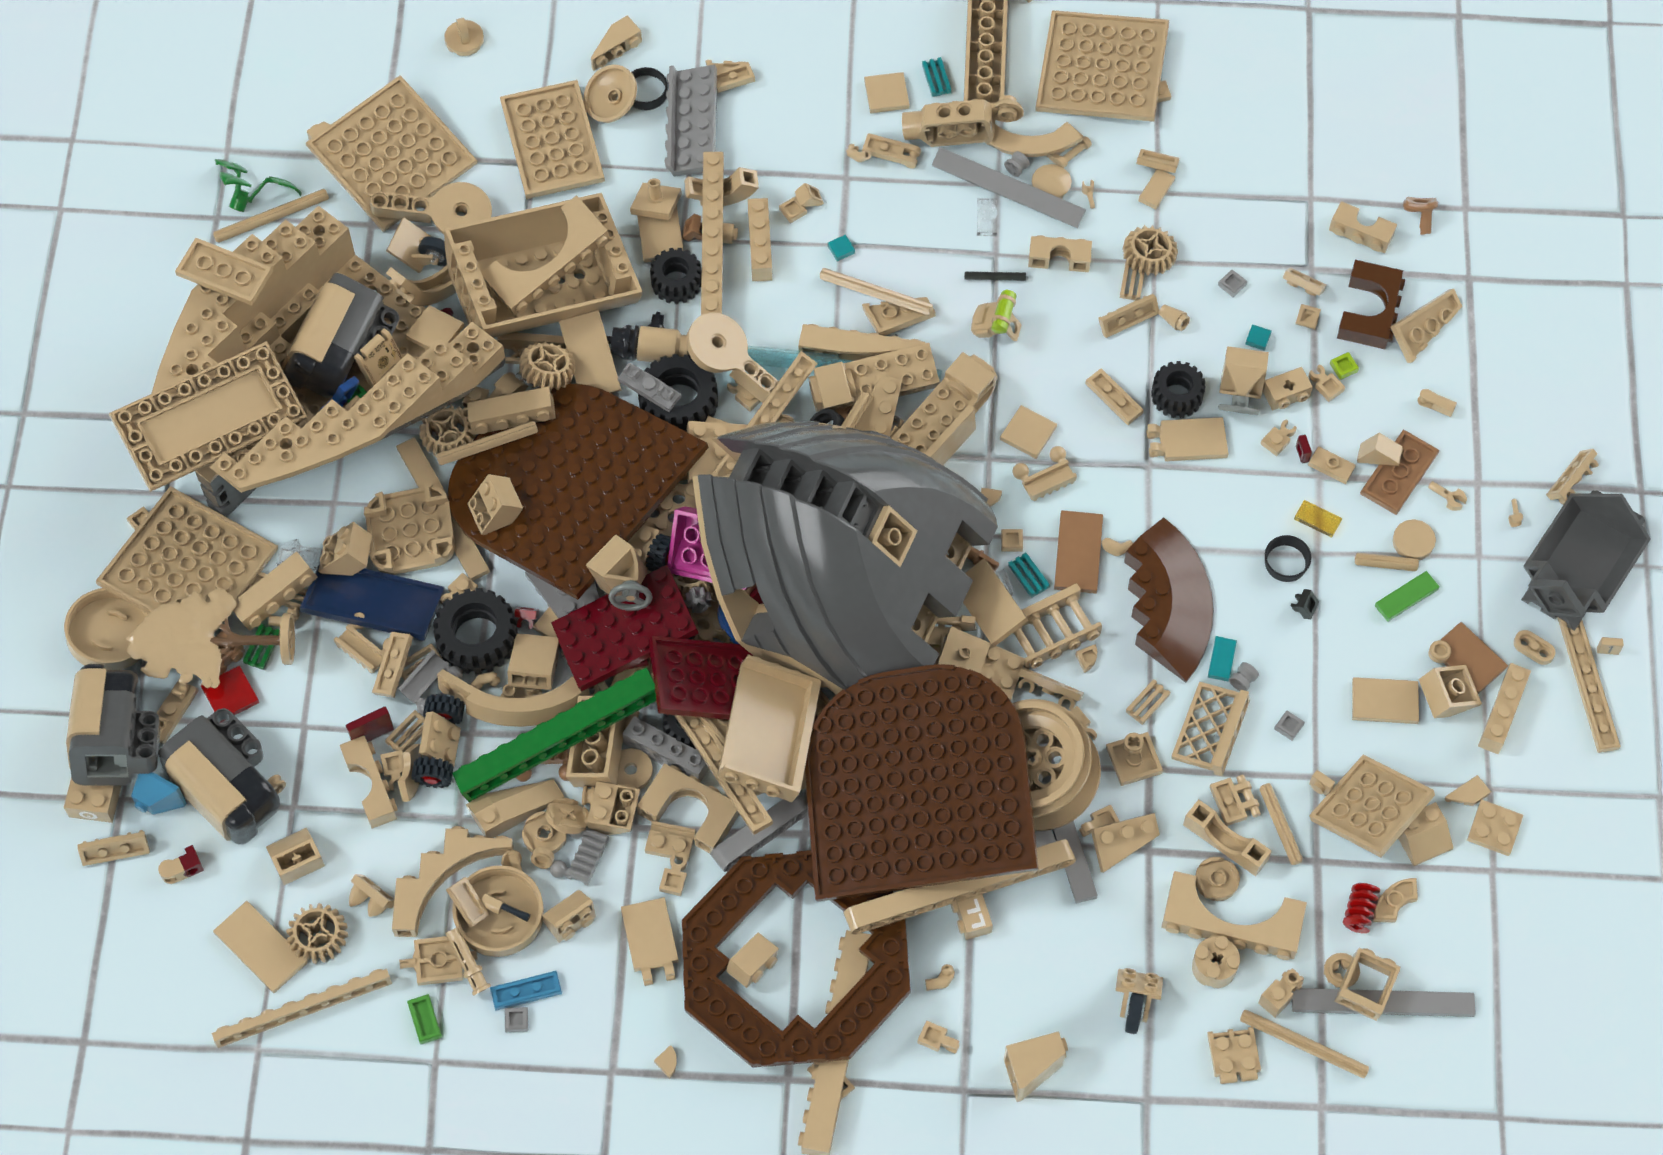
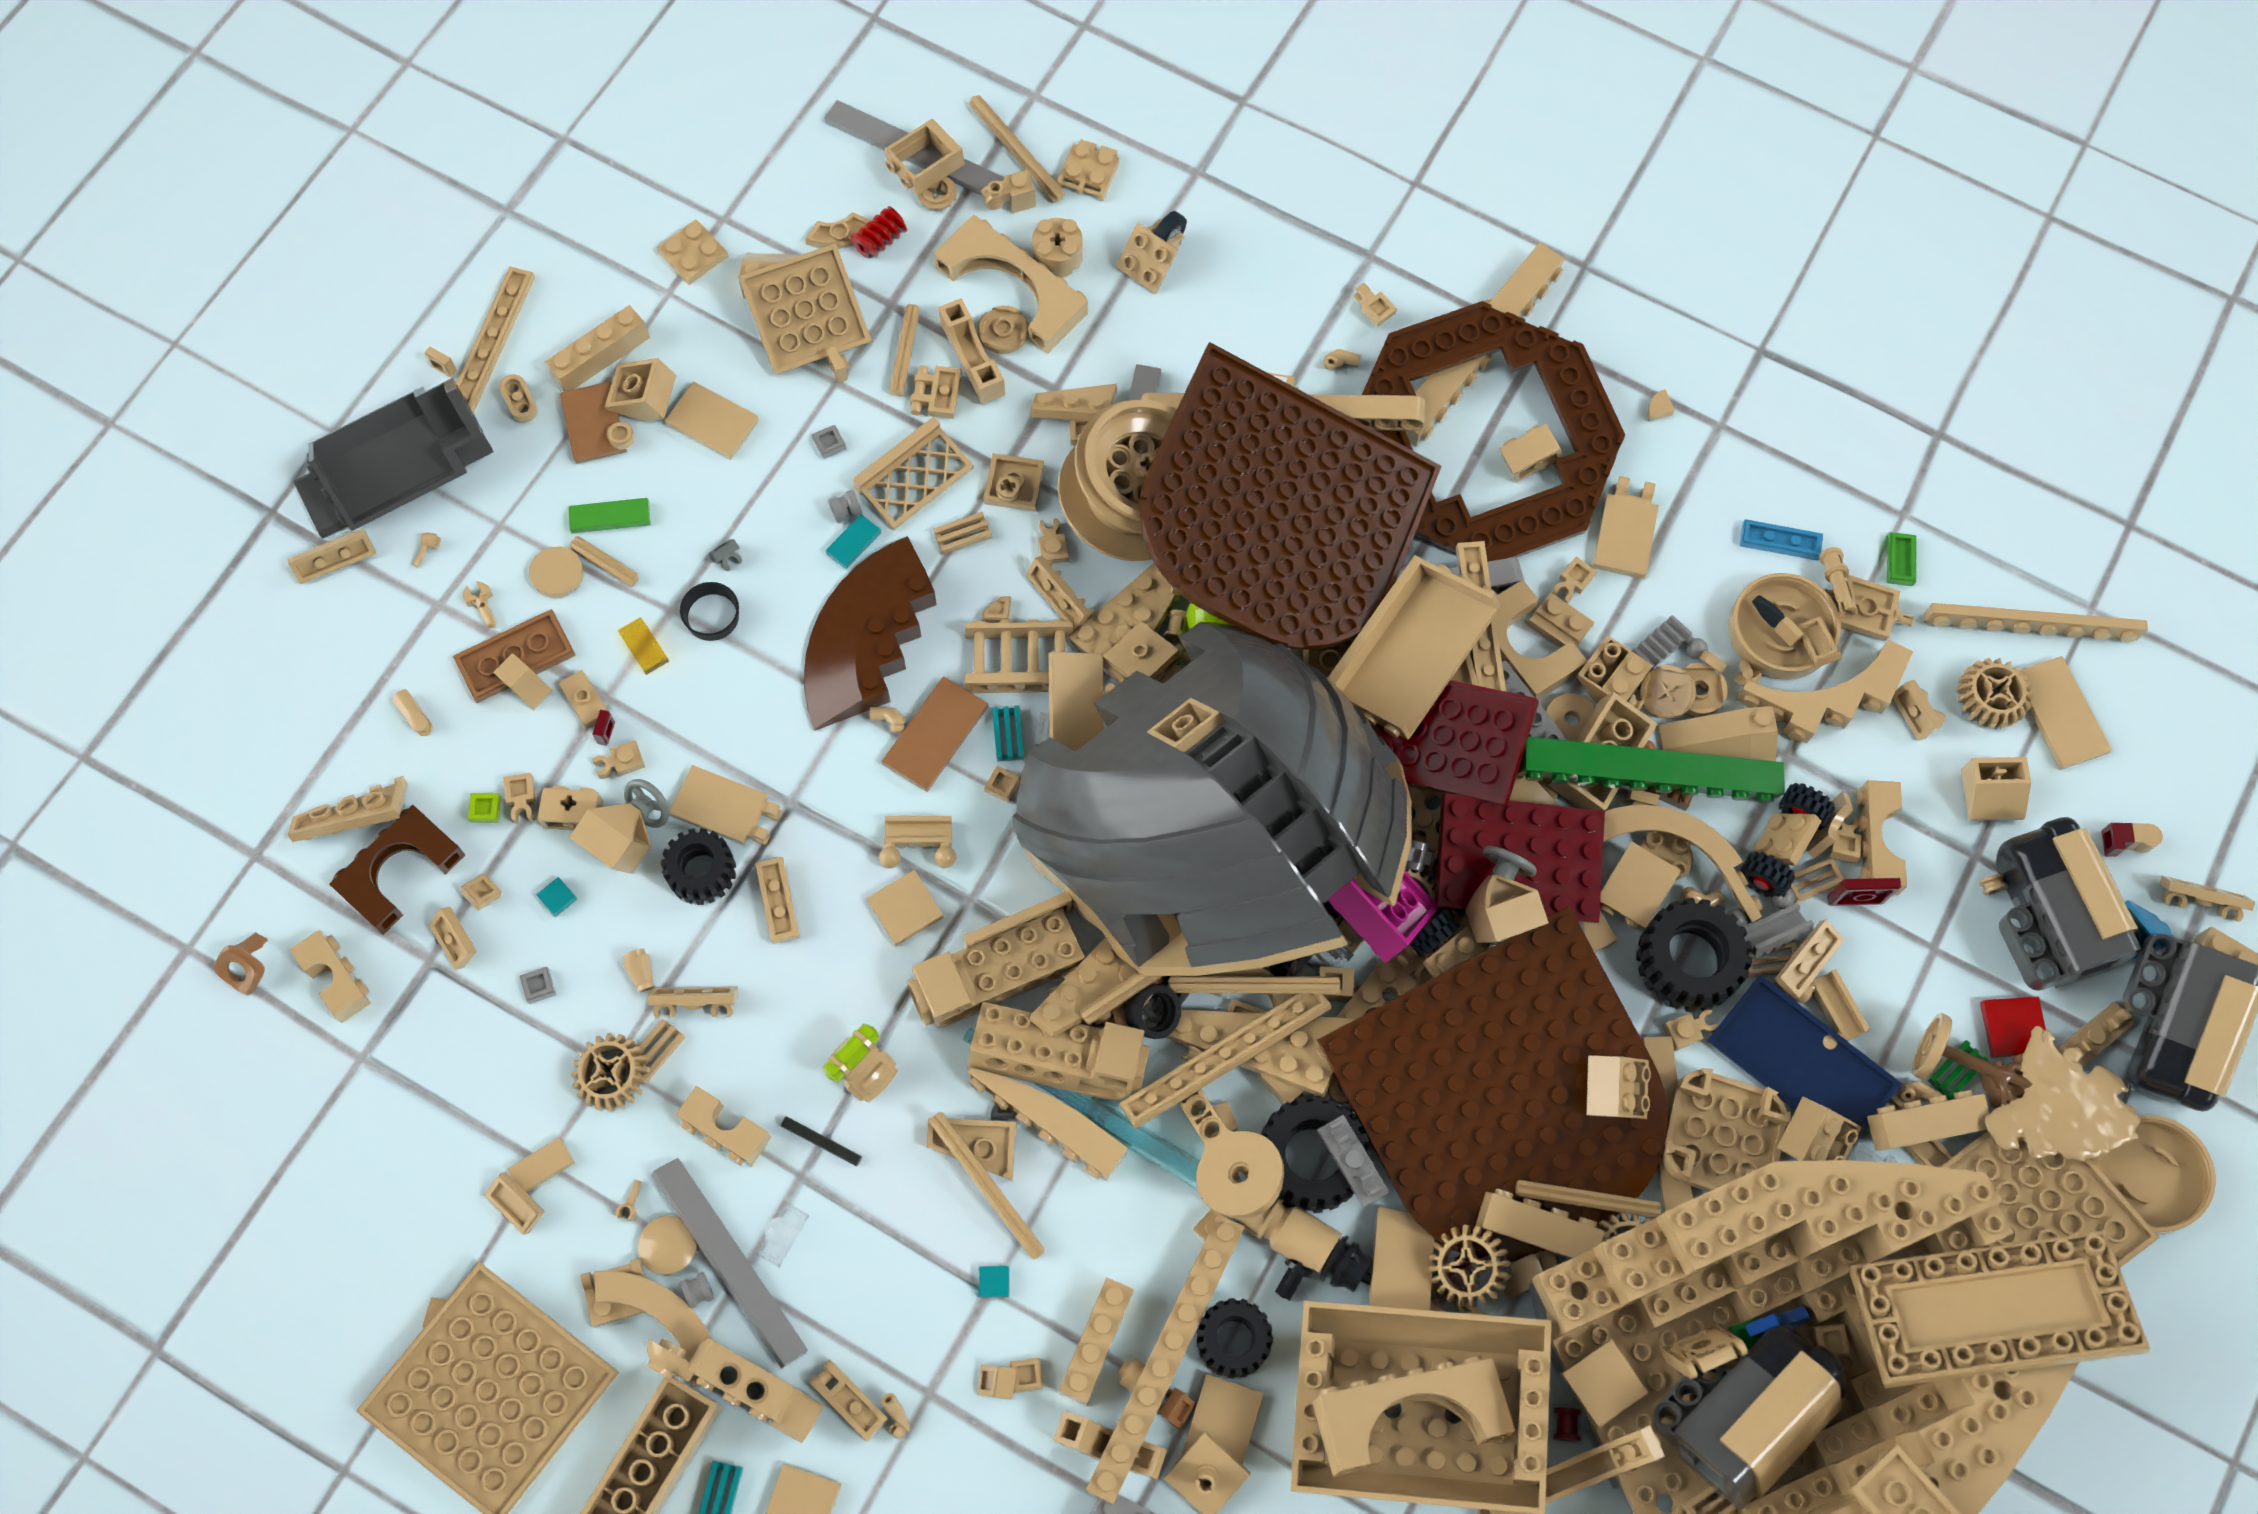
camera: 155 degrees left, 5 degrees up
light grey tile [505,1007,528,1033] -> none
tile [514,607,539,629] -> none
tan slope [542,889,596,943] -> none
tan tile [981,487,1002,506] -> none
tan slope [1003,1031,1068,1102] -> none
tan tile [1445,775,1491,806] -> none

